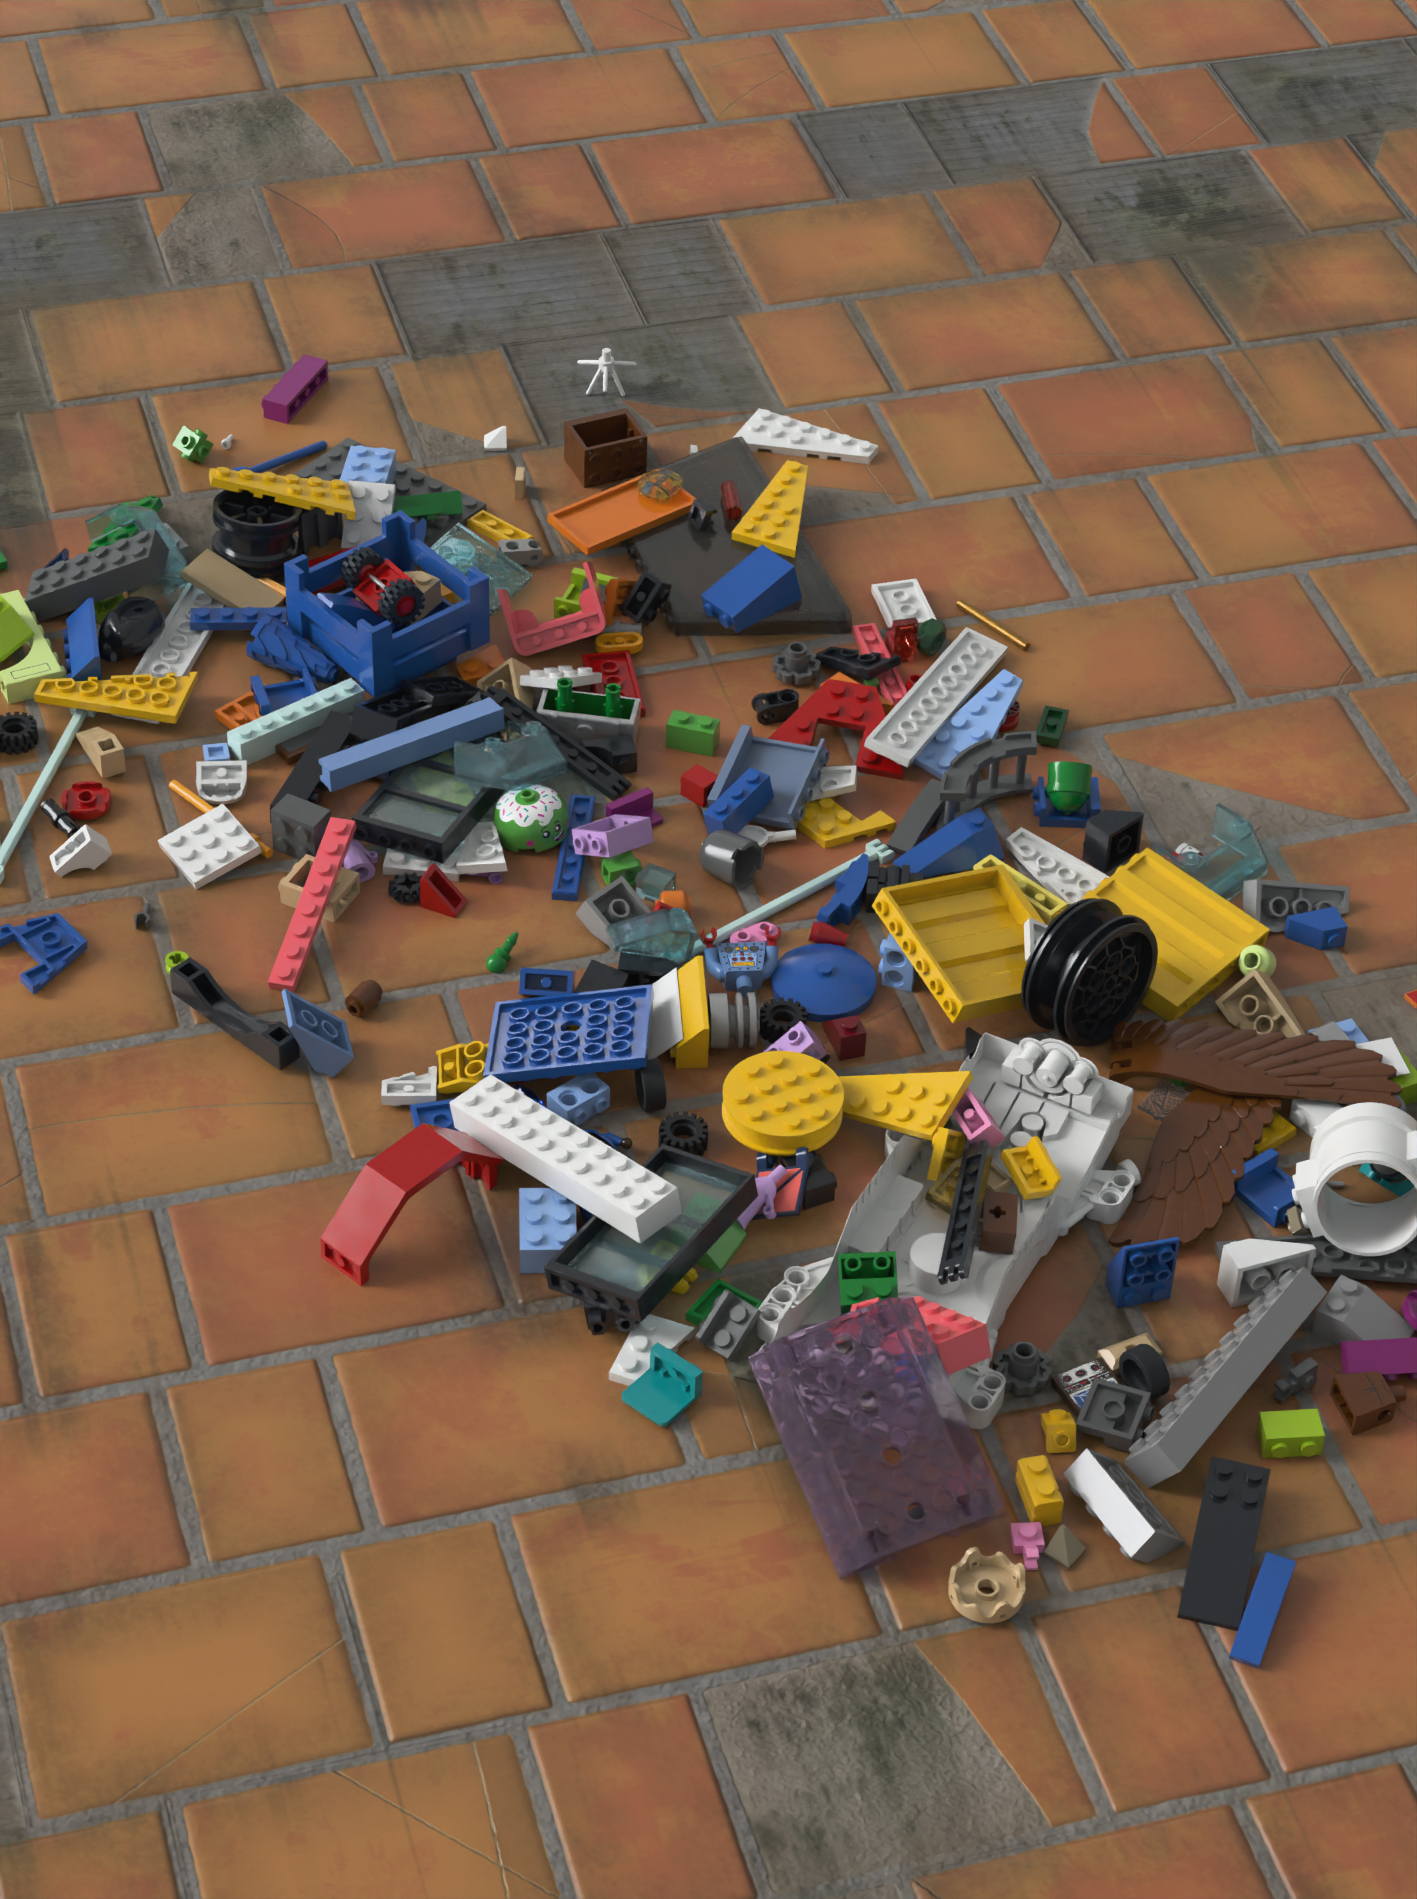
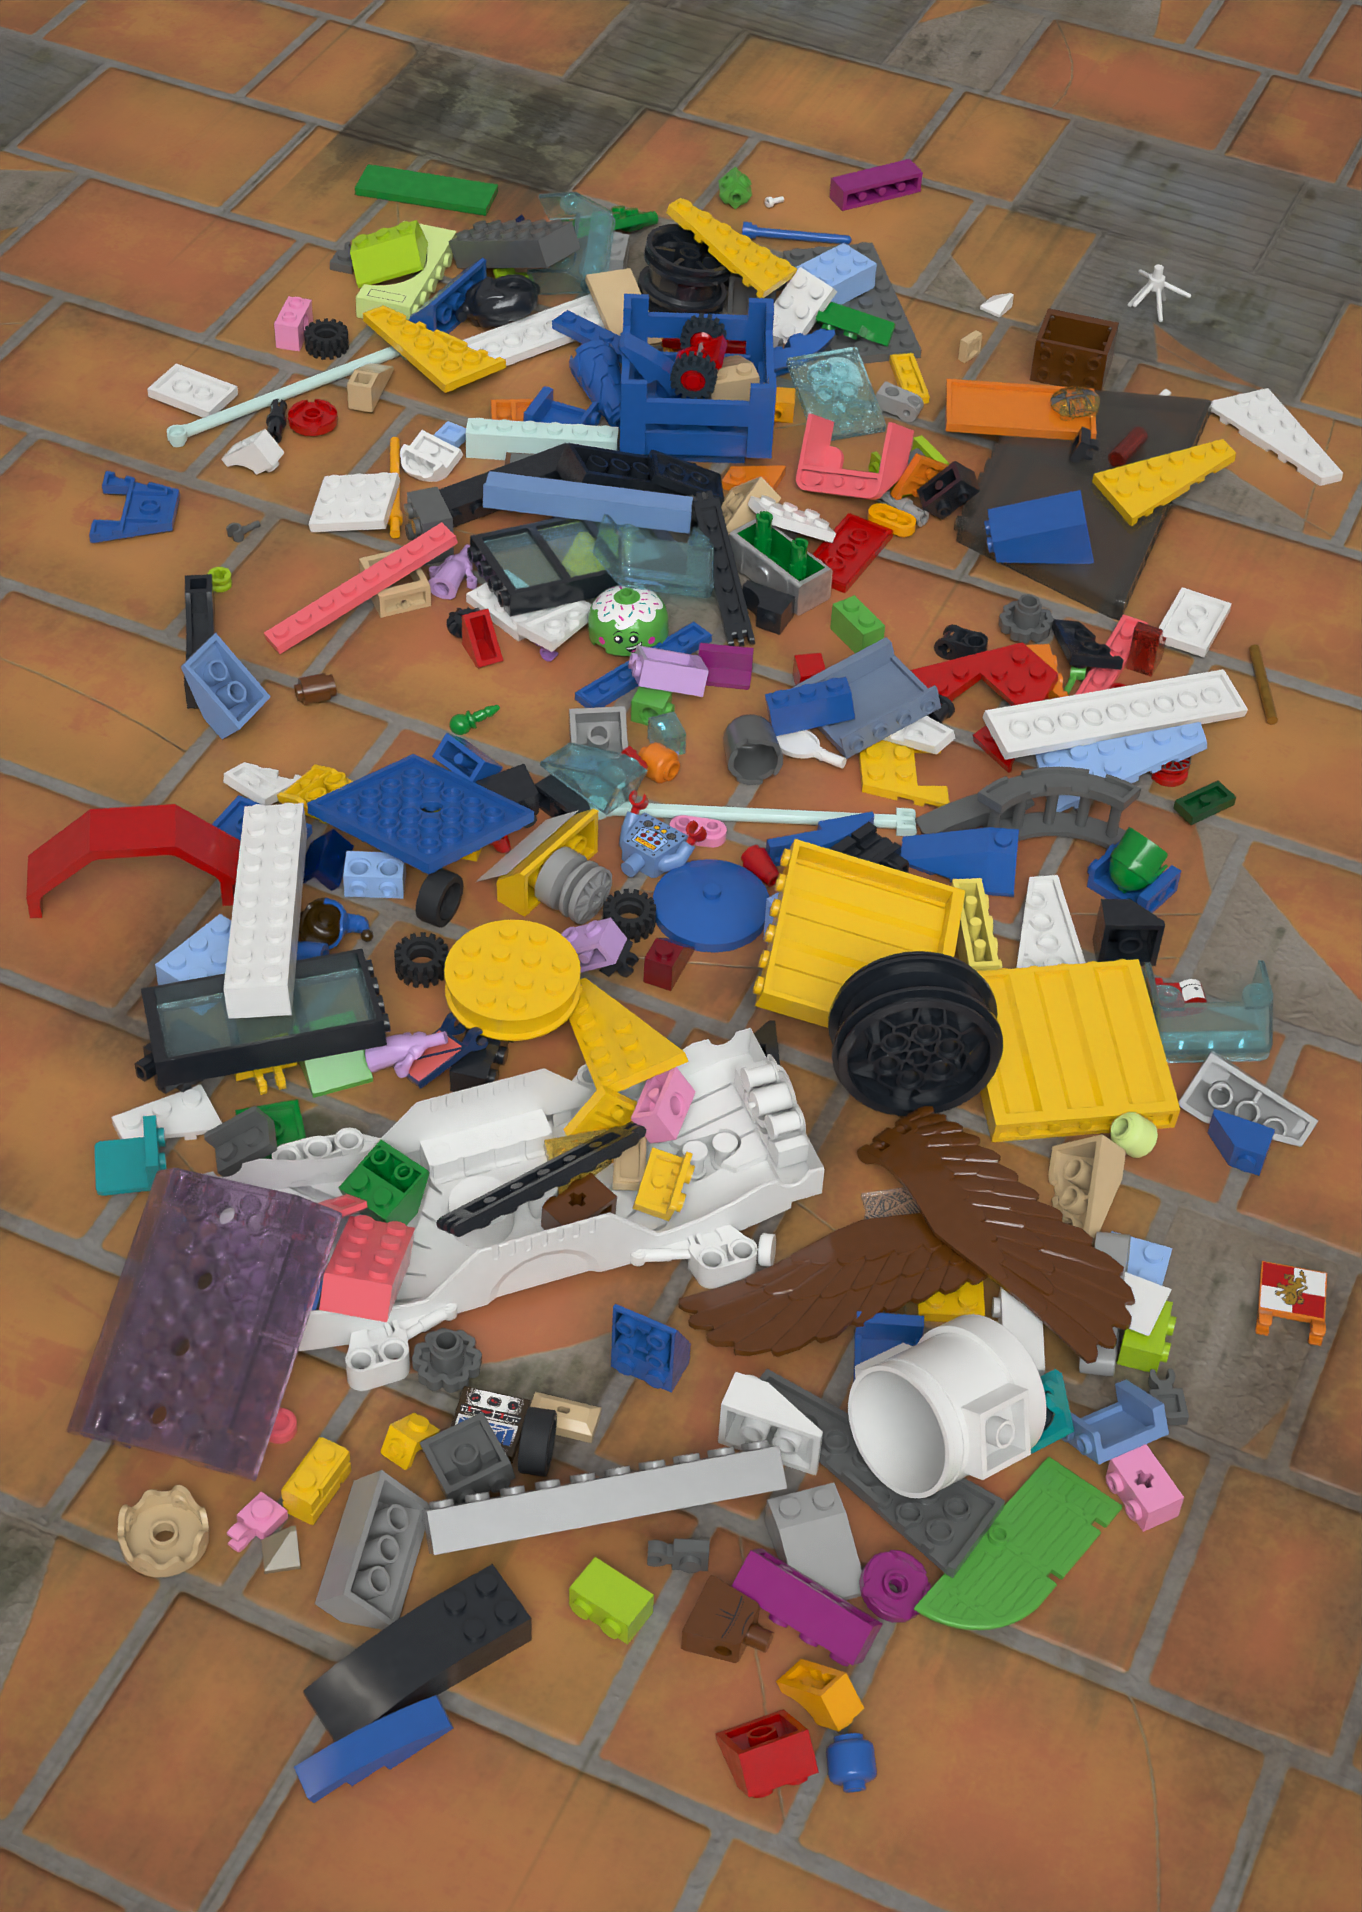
camera: 40 degrees right, 5 degrees up
dark green rock [915,618,947,656] -> none

